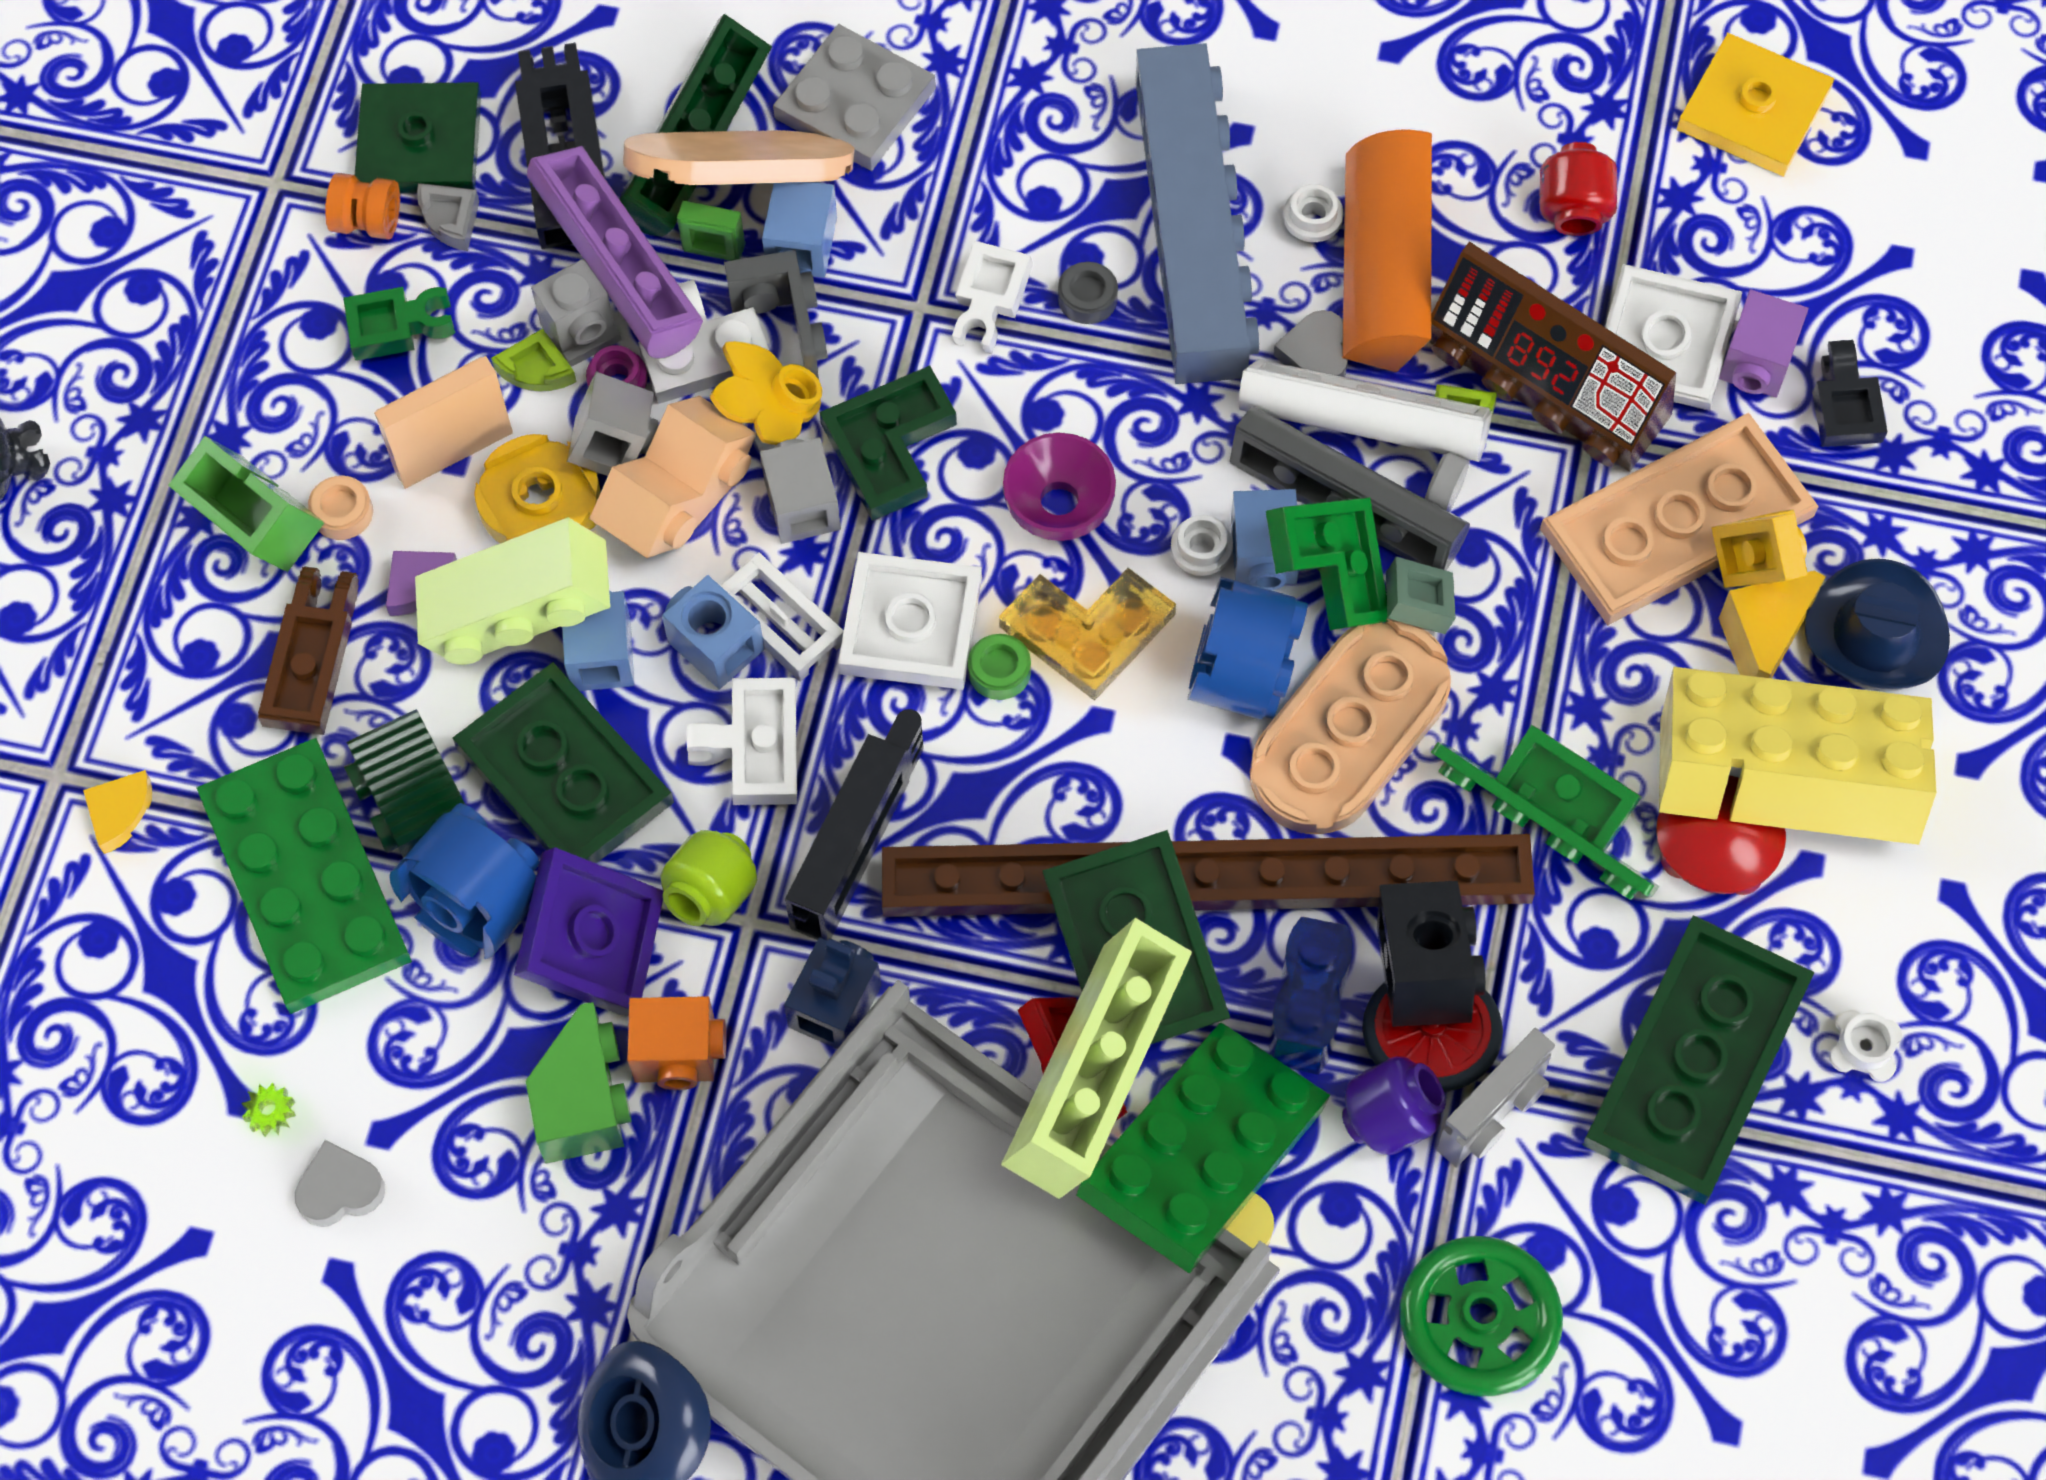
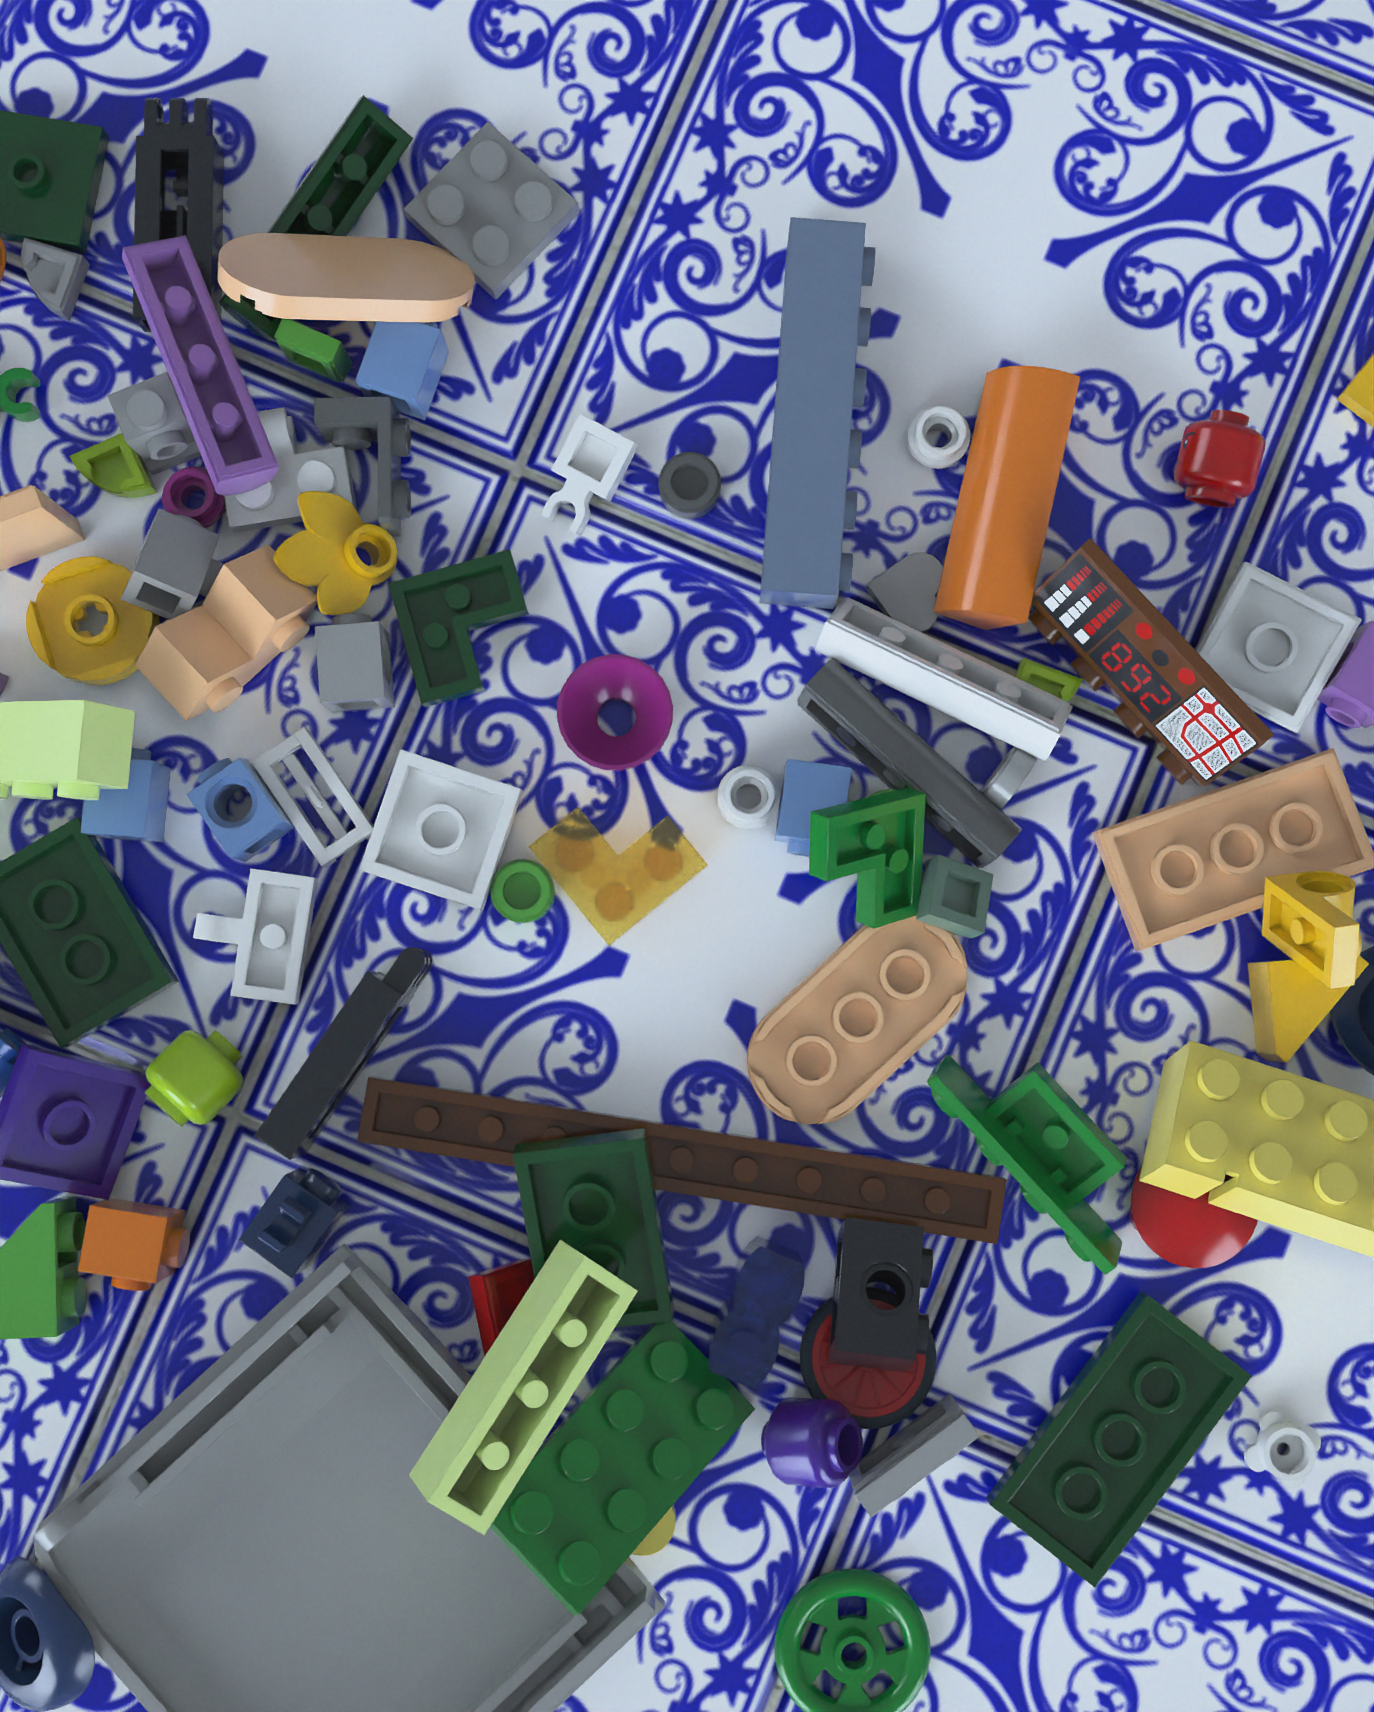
camera: 10 degrees right, 20 degrees up
blue brick [1187,577,1308,719] -> none

